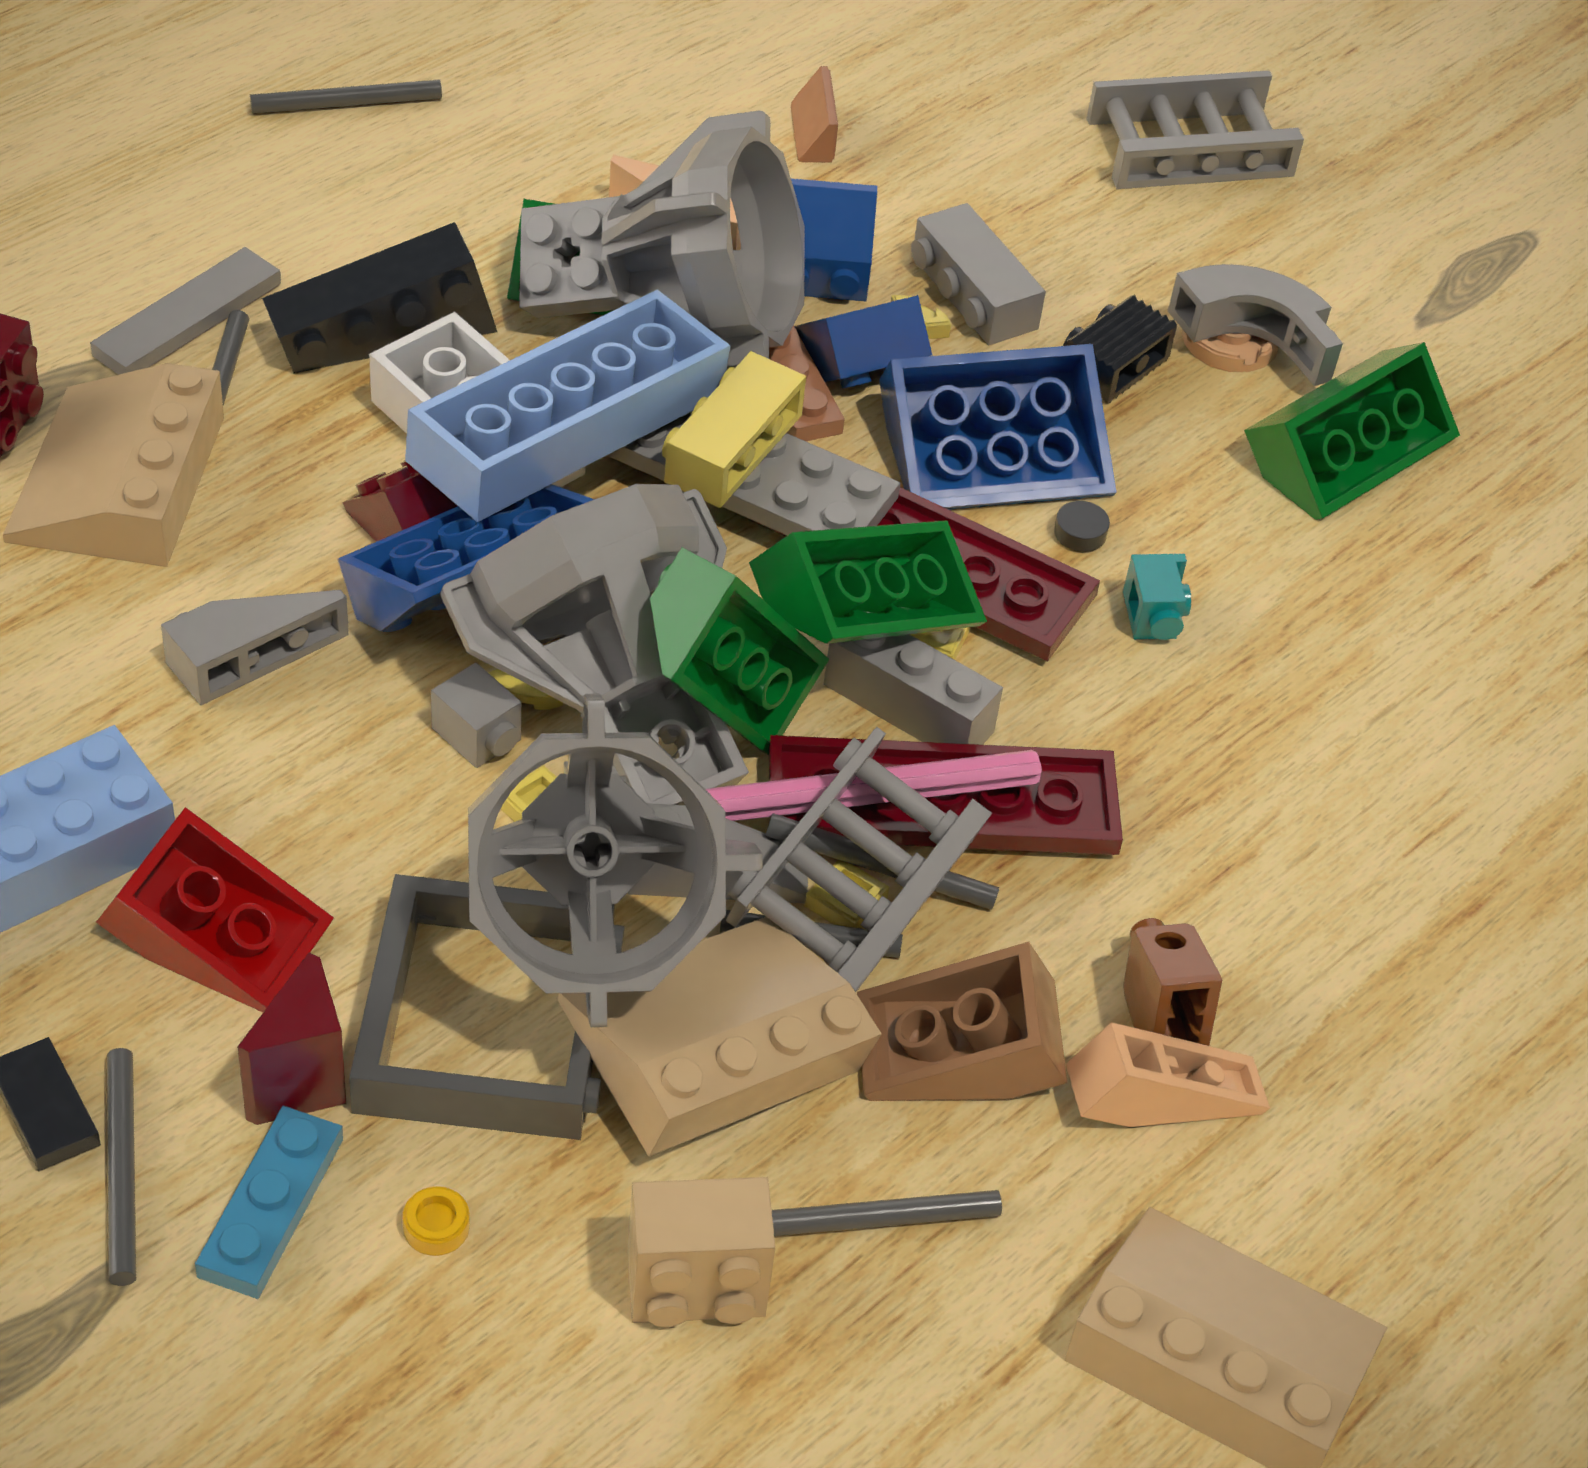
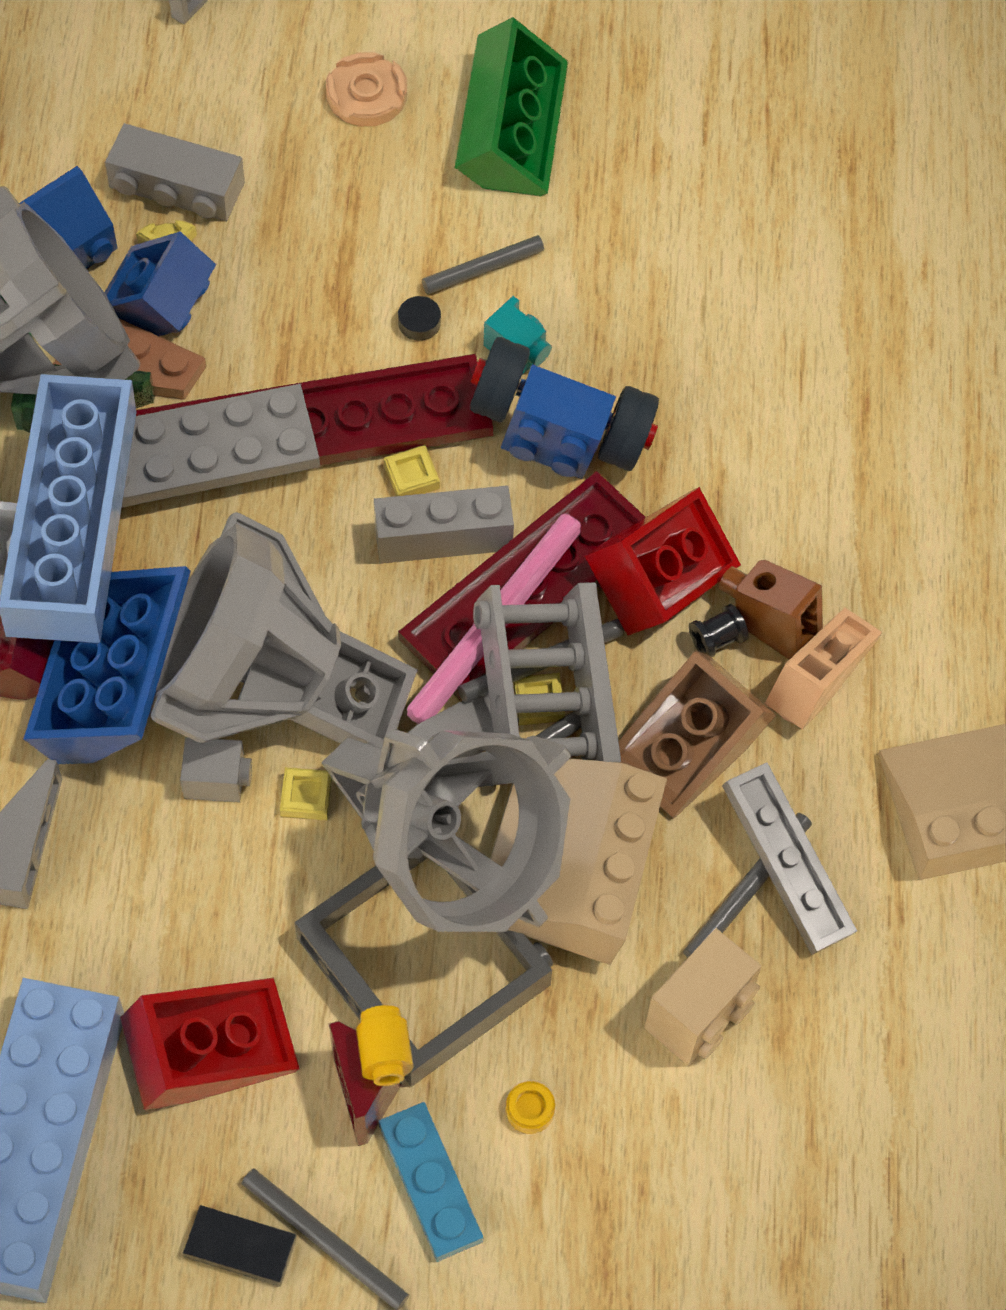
camera: 40 degrees left, 15 degrees up
green slope [650,547,830,755] -> none
light yellow brick [662,351,806,508] -> none
green slope [749,521,987,644] -> none
blue slope [879,344,1117,510] -> none
black brick [1063,295,1177,403] -> none
light grey arch [1168,264,1343,386] -> none
none -> yellow brick [356,1005,413,1086]
none -> dark grey bar [422,235,544,295]
none -> brick [470,337,659,479]
none -> red slope [585,487,741,636]
none -> black bush [689,604,749,657]
none -> light grey plate [722,762,857,955]

